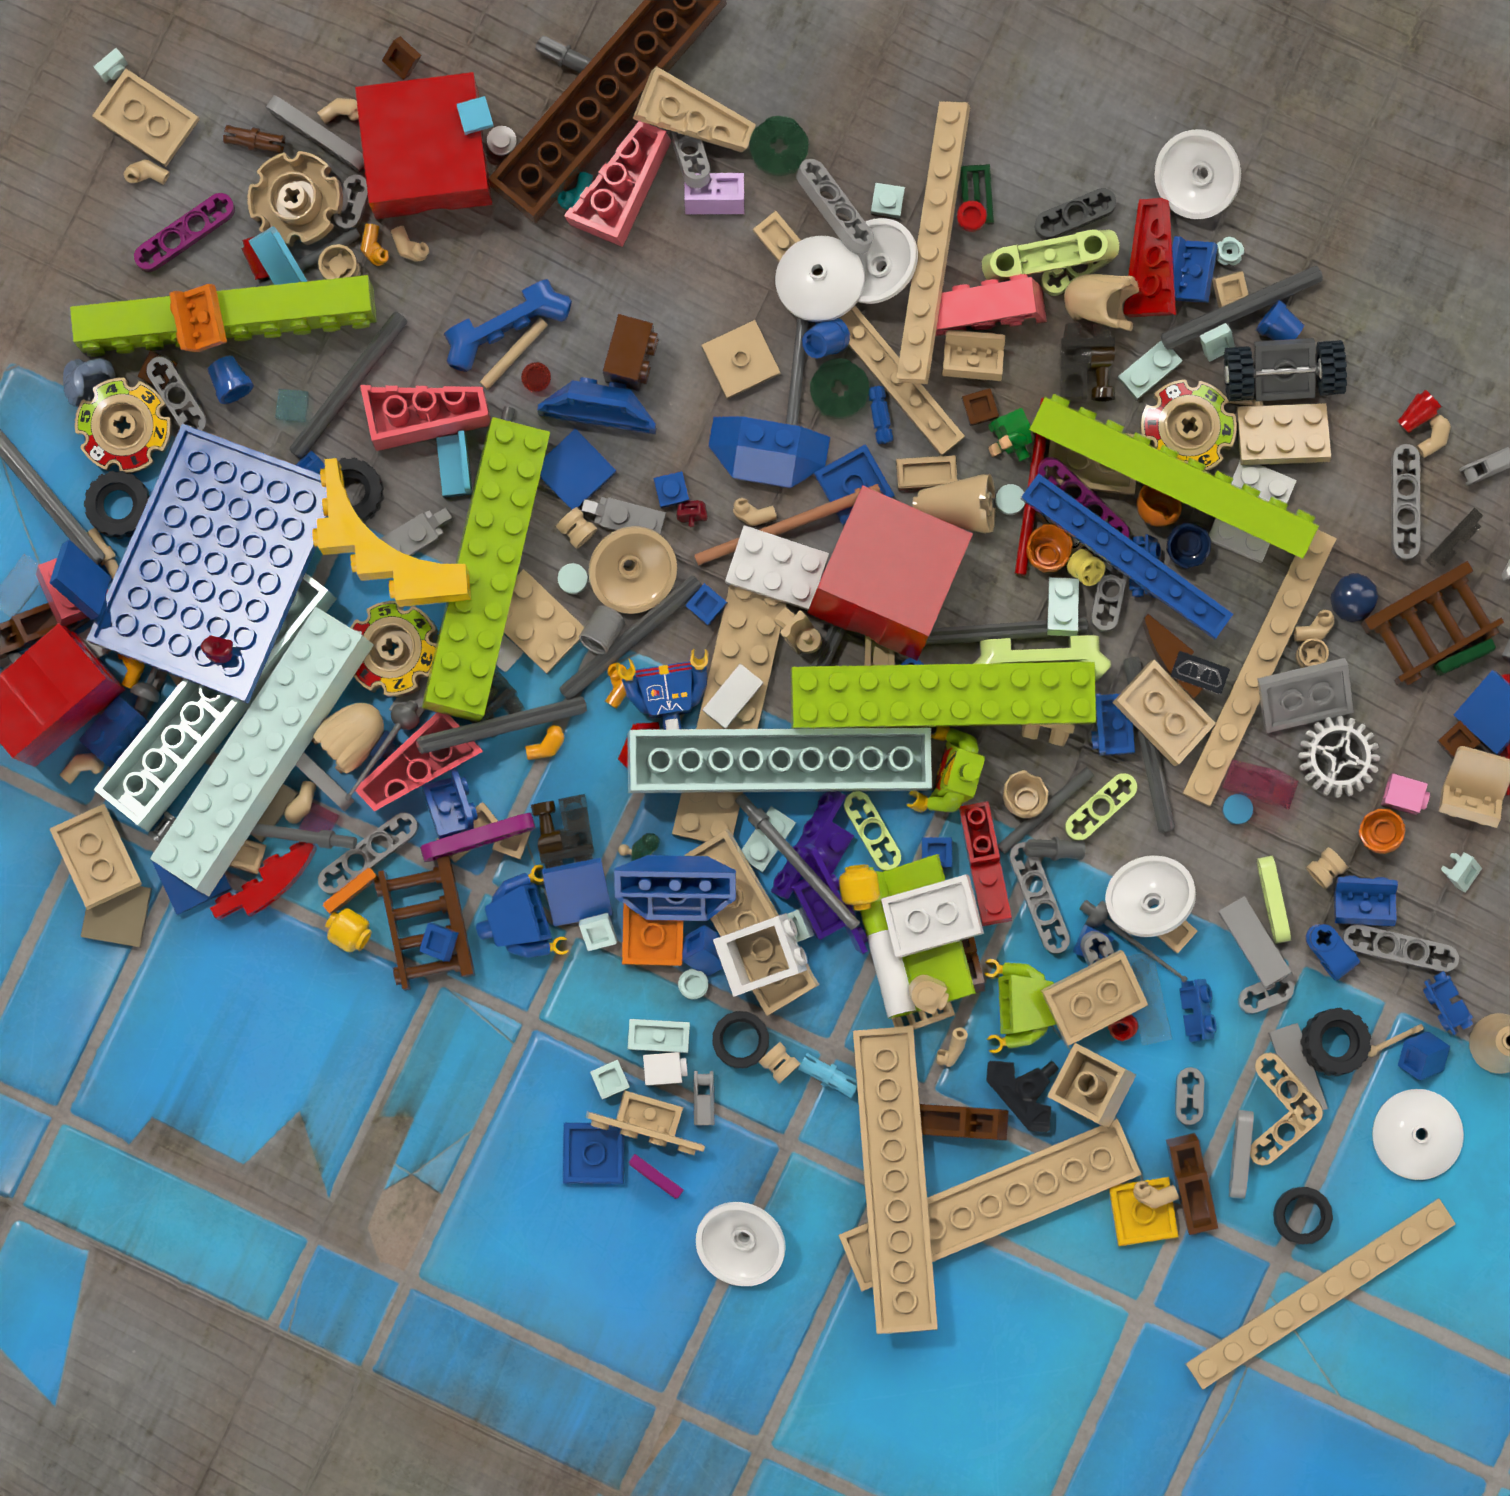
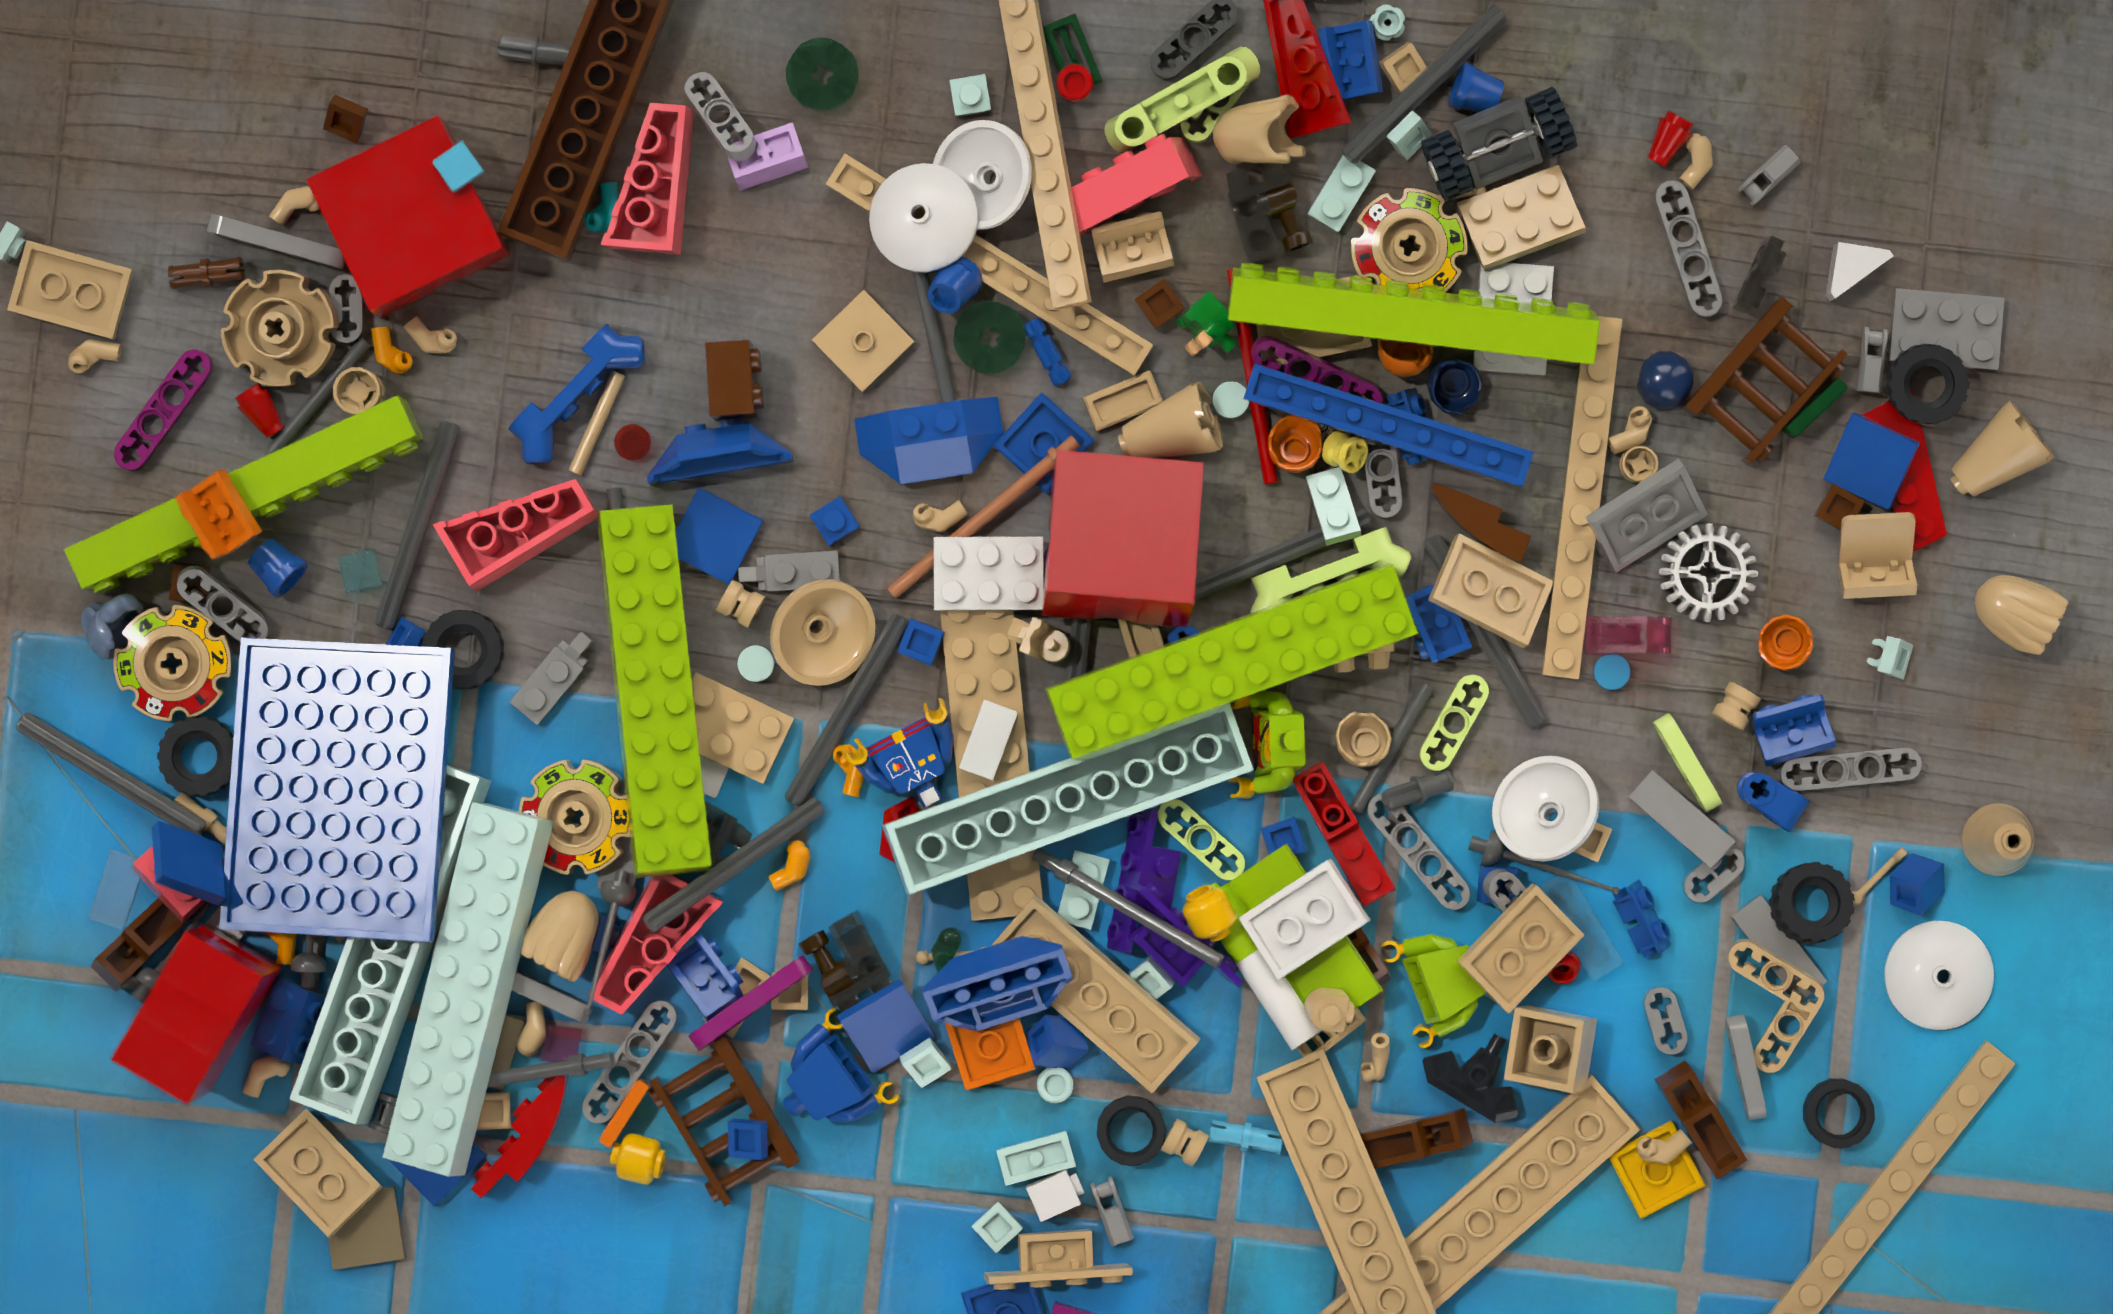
camera: 25 degrees left, 5 degrees up
dark red piece [201,635,233,663] -> none
medium azure panel [249,226,307,285] -> none
yellow arch [312,458,471,607] -> none
medium azure panel [436,430,473,498] -> none
white plate [487,126,517,156] -> none
light grey piece [579,606,625,654] -> none
tan wing [633,66,756,152] -> none
dark red piece [676,500,708,527] -> none
white window [713,913,807,997] -> none
light grey beam [796,159,874,254] -> none
black sticker [1171,651,1230,694] -> none
bright pink brick [1381,774,1430,815] -> none
blue hinge [1423,971,1473,1035] -> none

